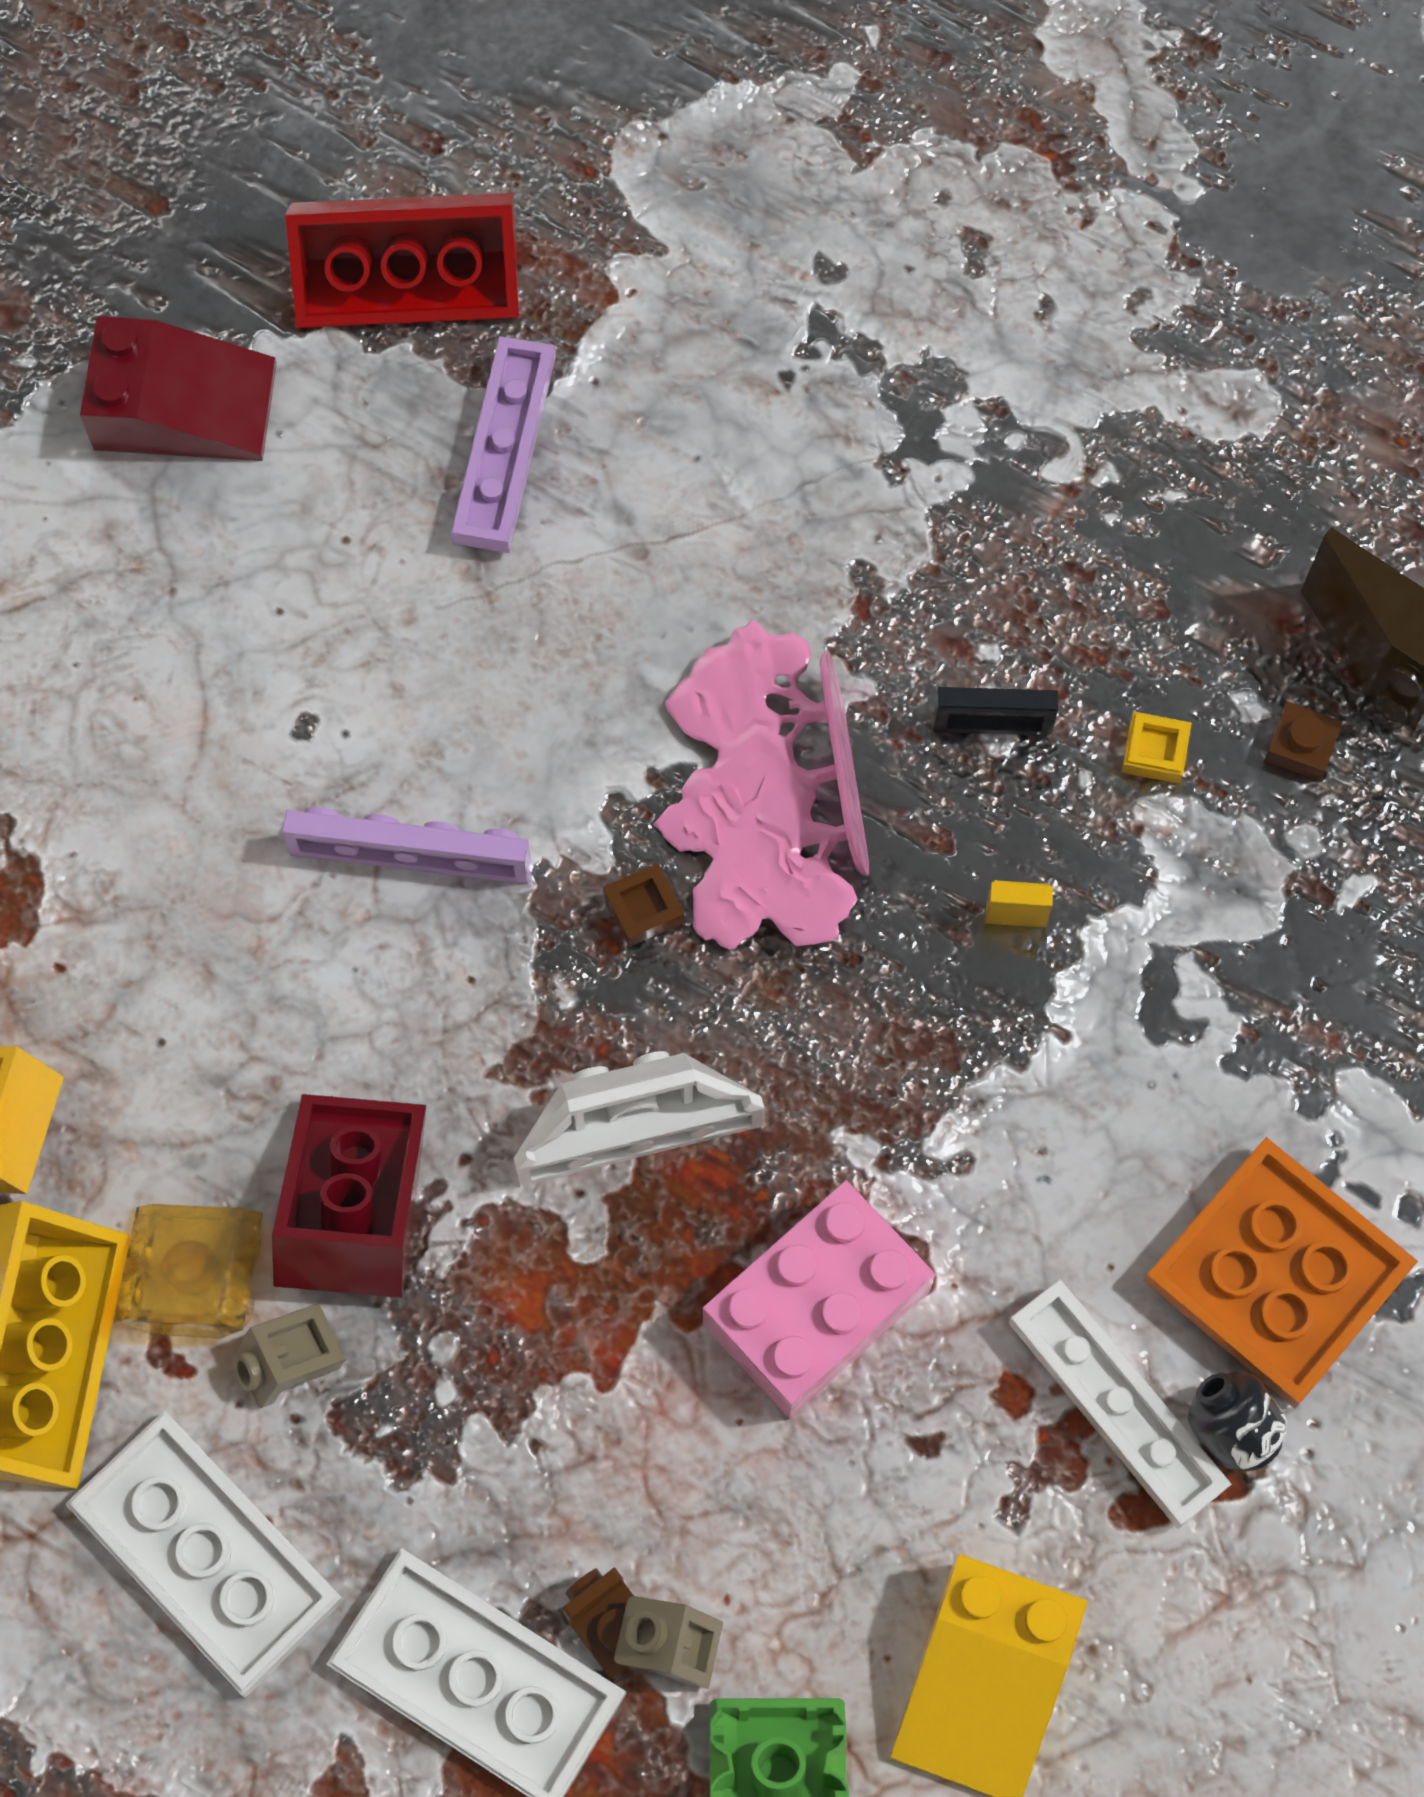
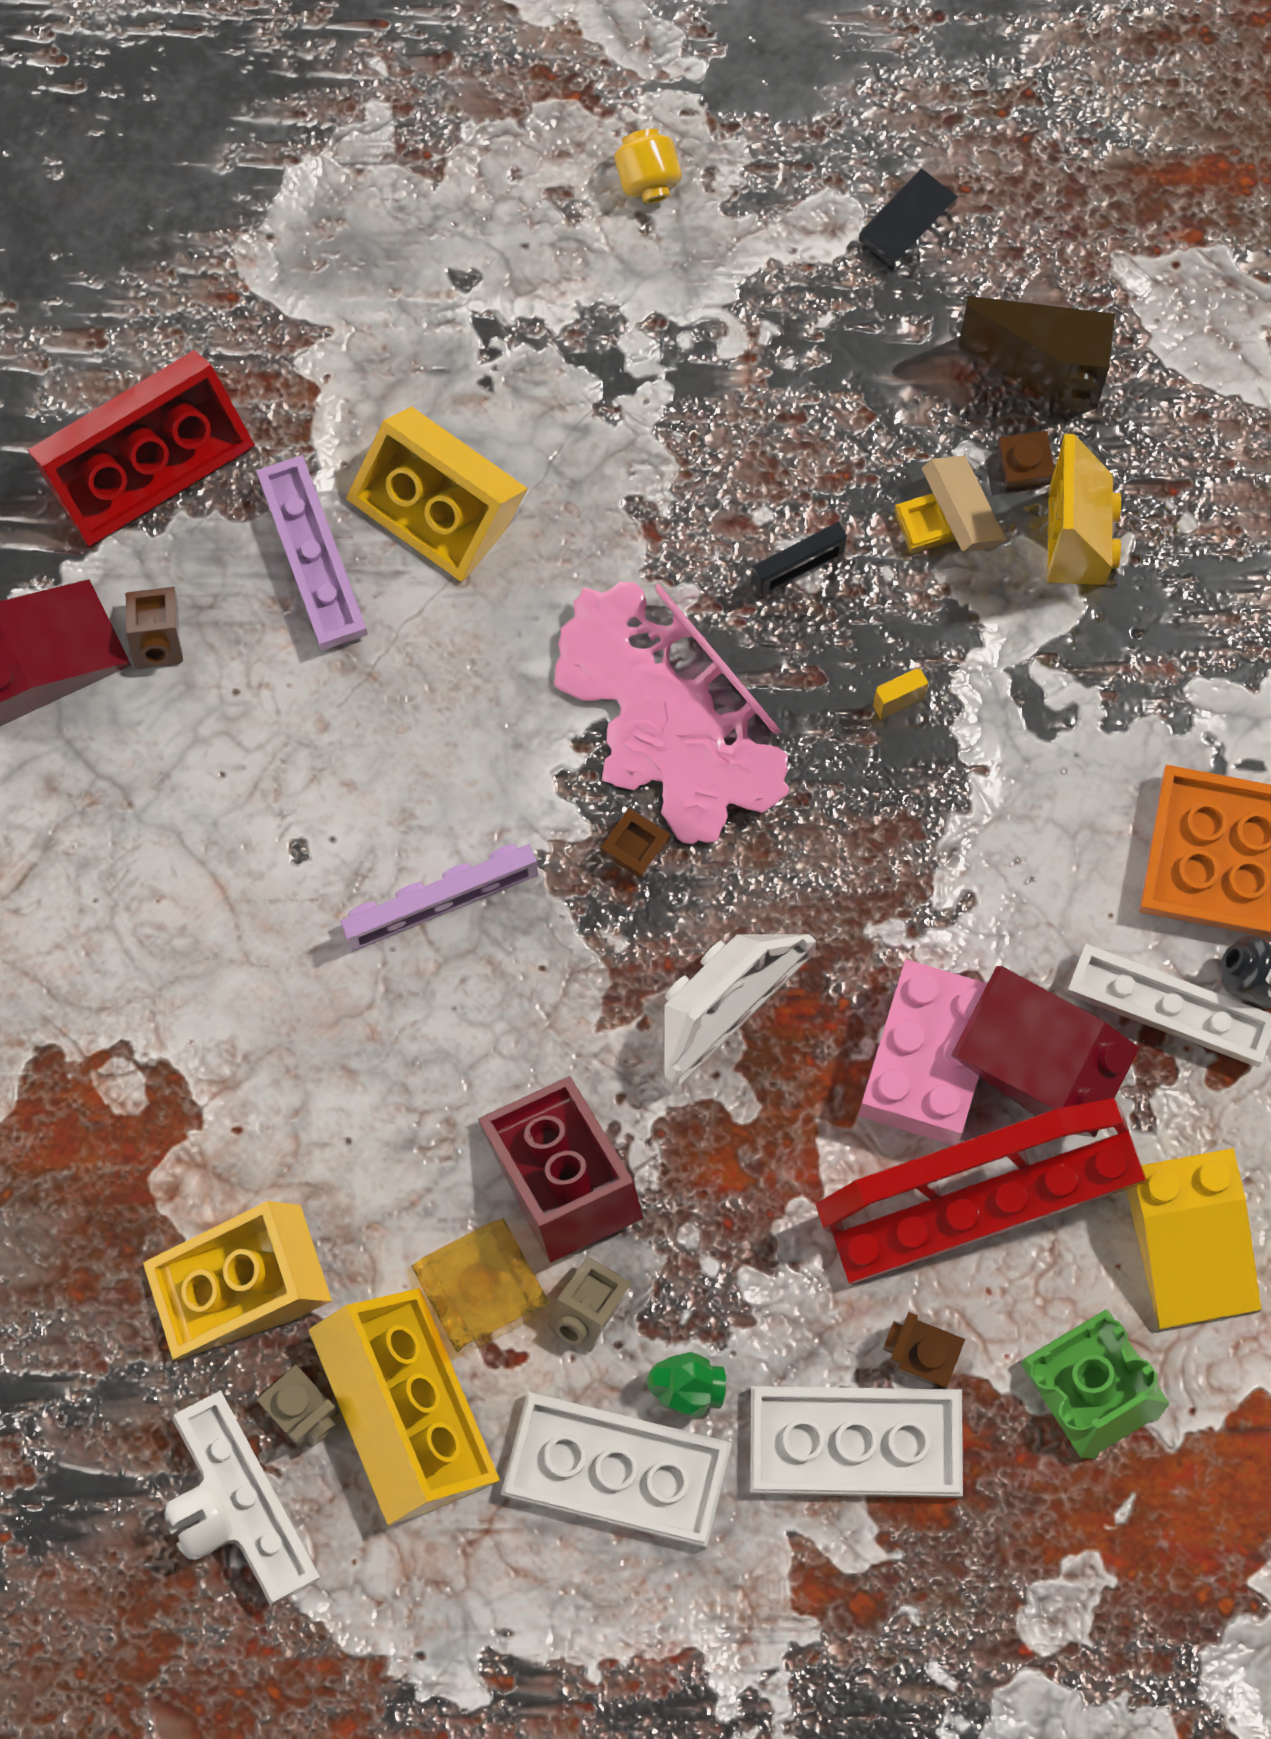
camera: 30 degrees left, 5 degrees up
dark tan bracket [614,1596,723,1689] -> none
none -> reddish brown bracket [125,586,183,668]
none -> yellow slope [345,406,528,582]
none -> yellow head [614,128,682,204]
none -> green rock [646,1352,726,1418]
none -> red plate [815,1098,1148,1285]
none -> black tile [858,168,958,269]
none -> tan tile [922,456,1006,552]
none -> dark red slope [951,966,1140,1138]
none -> yellow slope [1047,434,1121,585]

